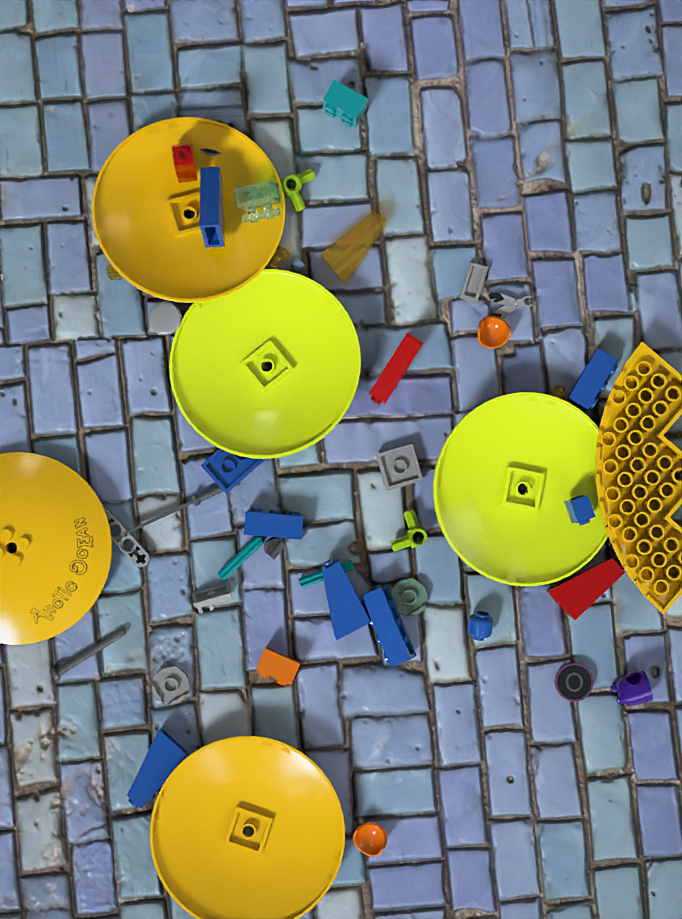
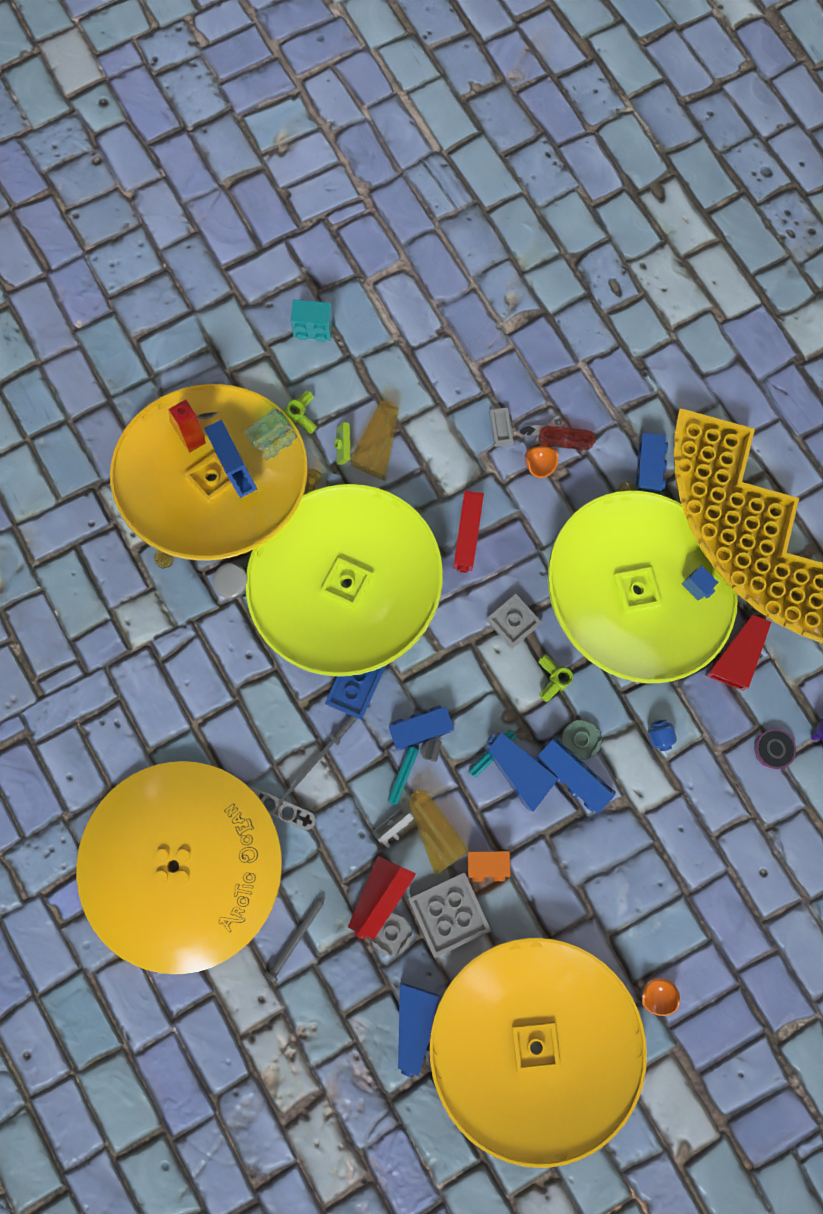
camera: 30 degrees left, 10 degrees down
none -> lime plate [334,422,351,466]
none -> red slope [348,856,416,940]
none -> clear yellow slope [408,789,470,876]
none -> light grey plate [408,872,491,958]
none -> clear red plate [538,426,596,450]

